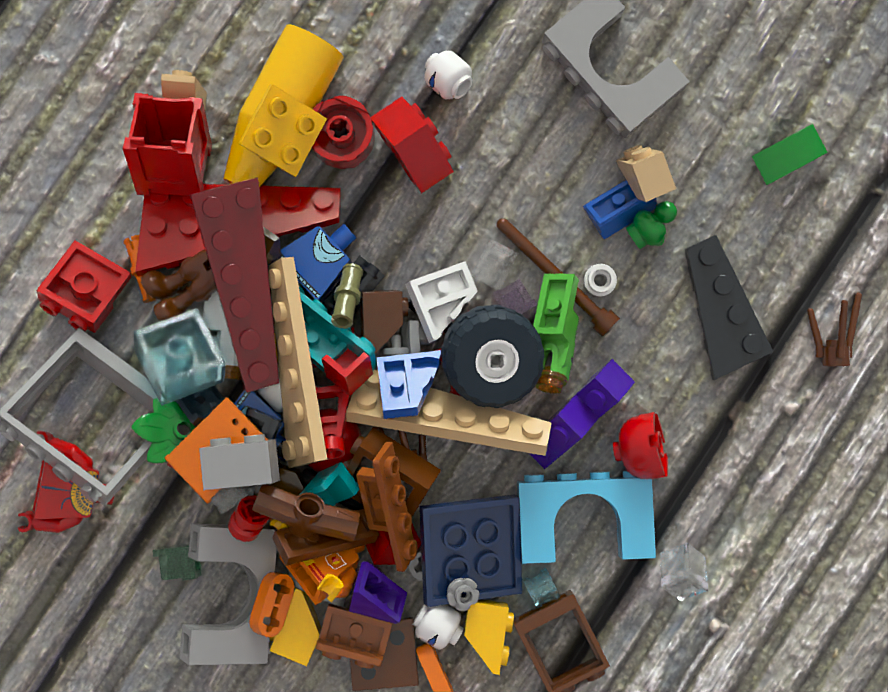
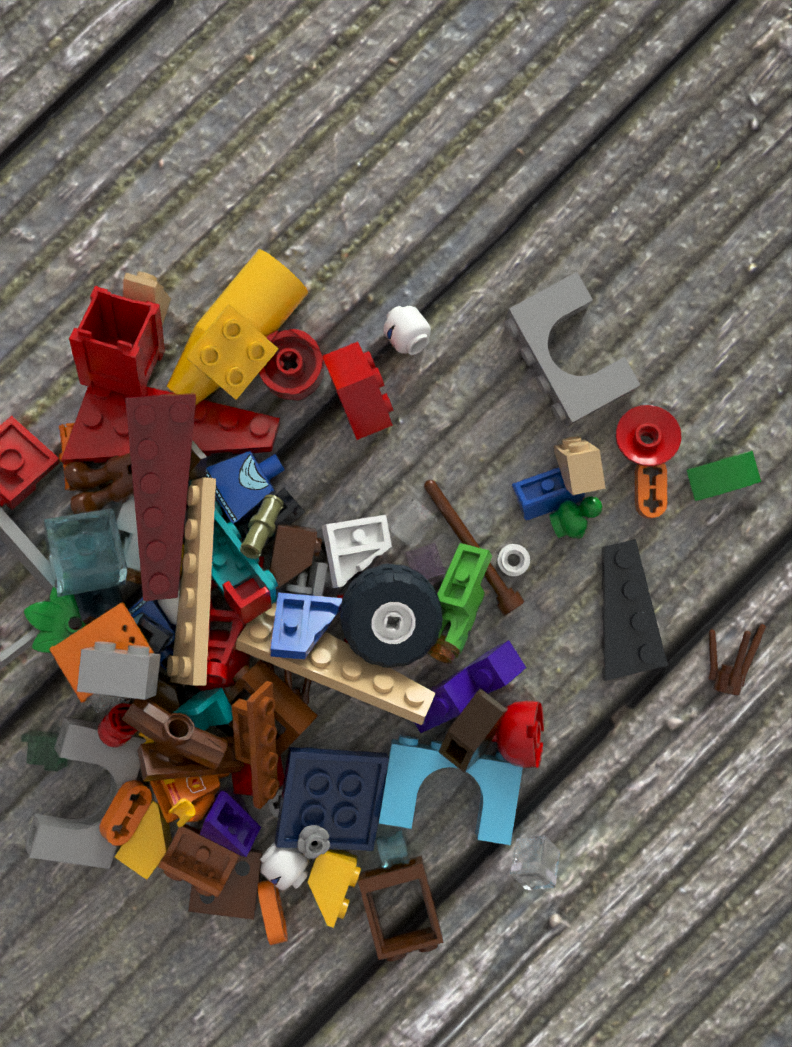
camera: 10 degrees right, 0 degrees up
none -> dark brown slope [438,689,507,773]
none -> red dish [615,405,682,467]
none -> orange beam [635,463,667,519]

